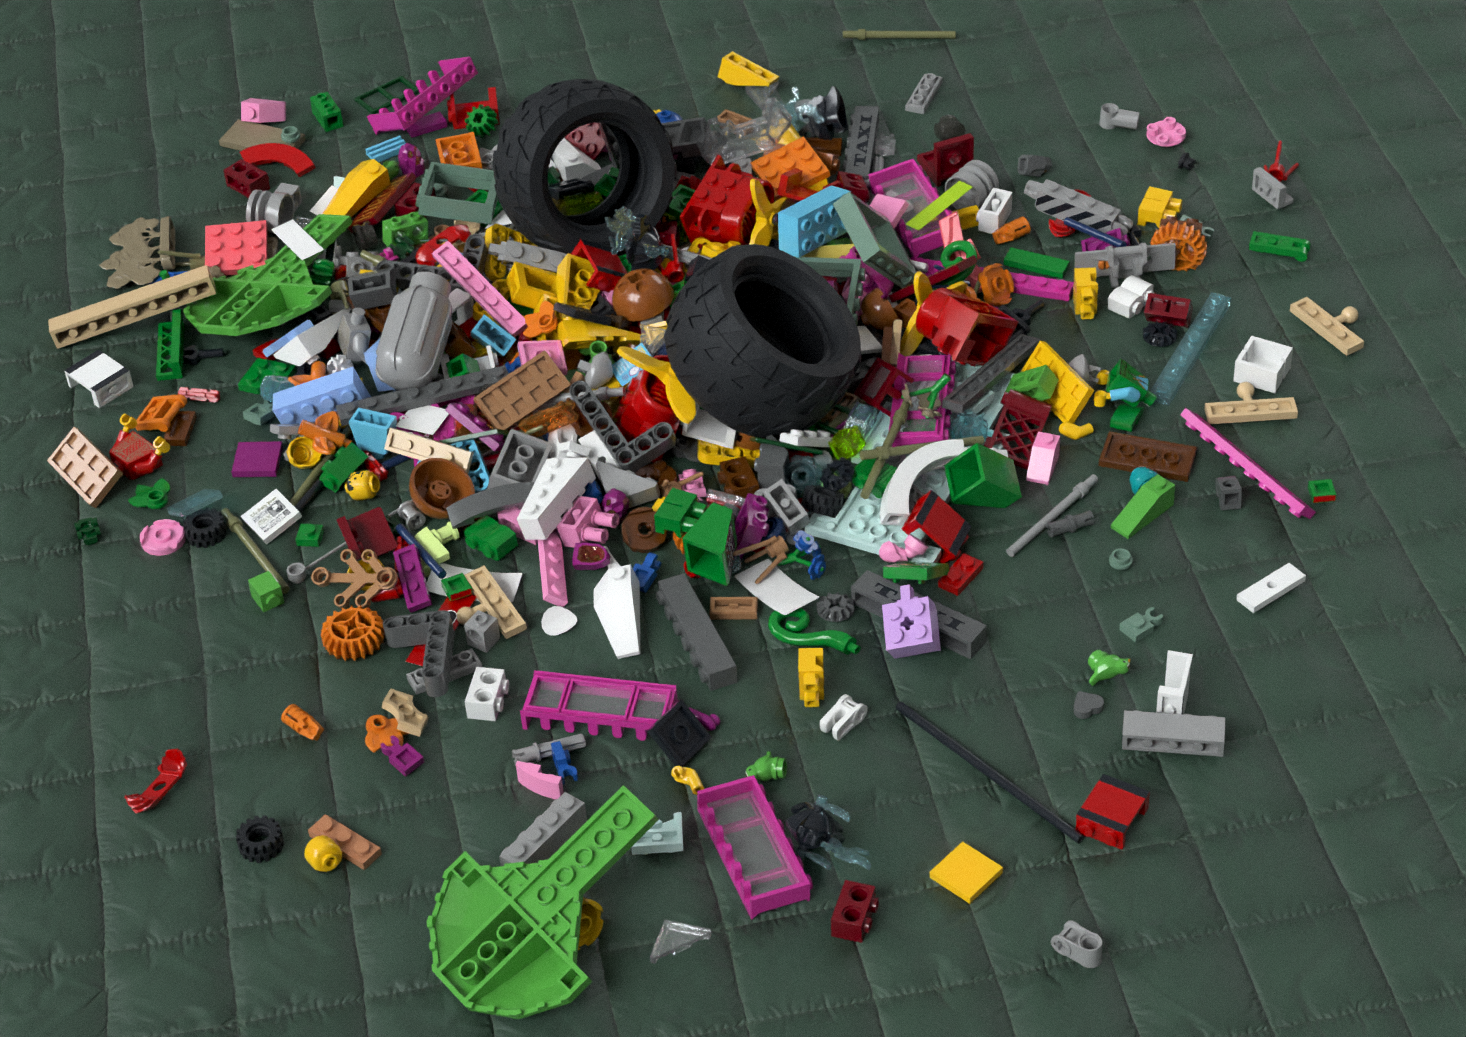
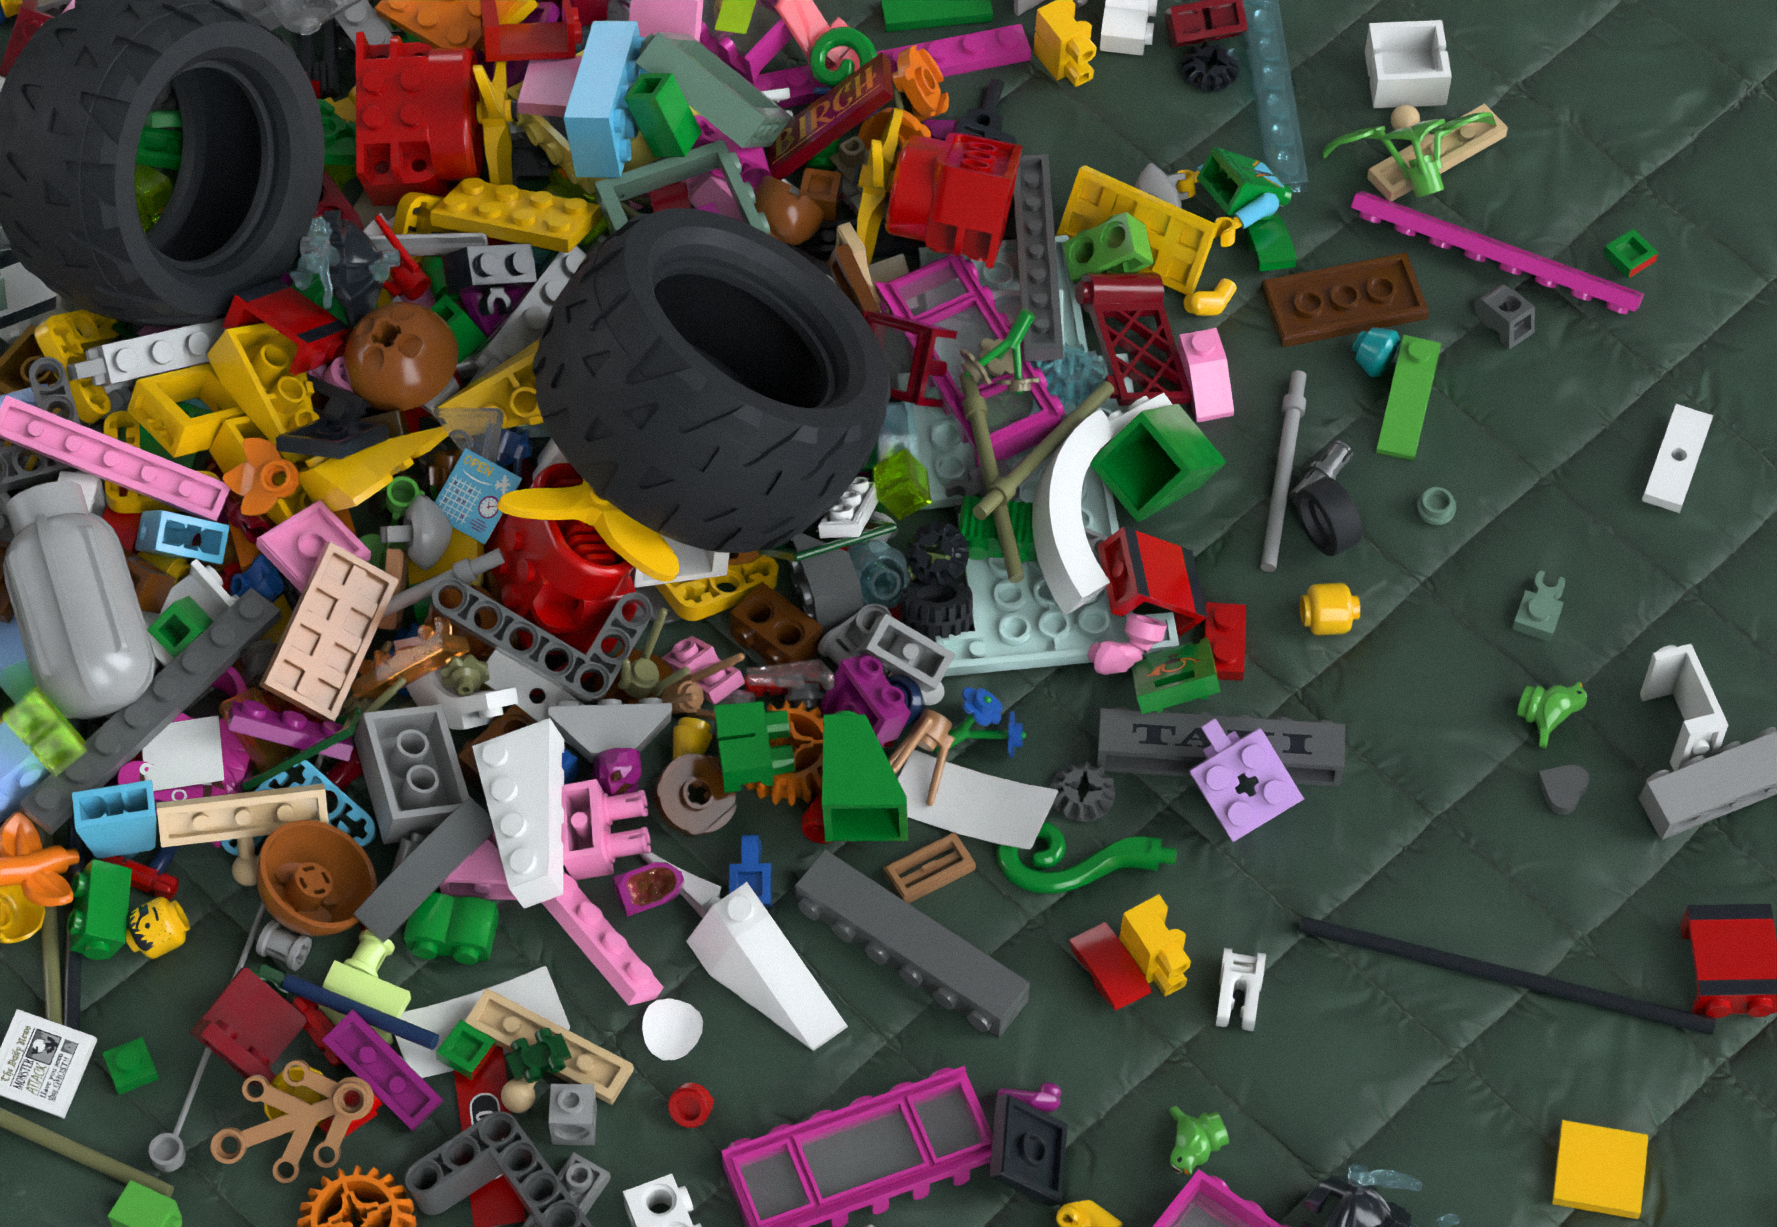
camera: 35 degrees left, 15 degrees up
none -> clear neon green hips [2,686,87,777]
none -> olive plant [440,654,490,696]
none -> dark green piece [506,1028,572,1083]
none -> olive plant [618,608,690,699]
none -> green brick [624,73,702,157]
none -> red tile [668,1083,714,1128]
none -> red slope [1069,922,1151,1011]
none -> black tyre [1295,477,1362,556]
none -> yellow head [1300,582,1360,636]
none -> bright green plant [1322,112,1495,198]

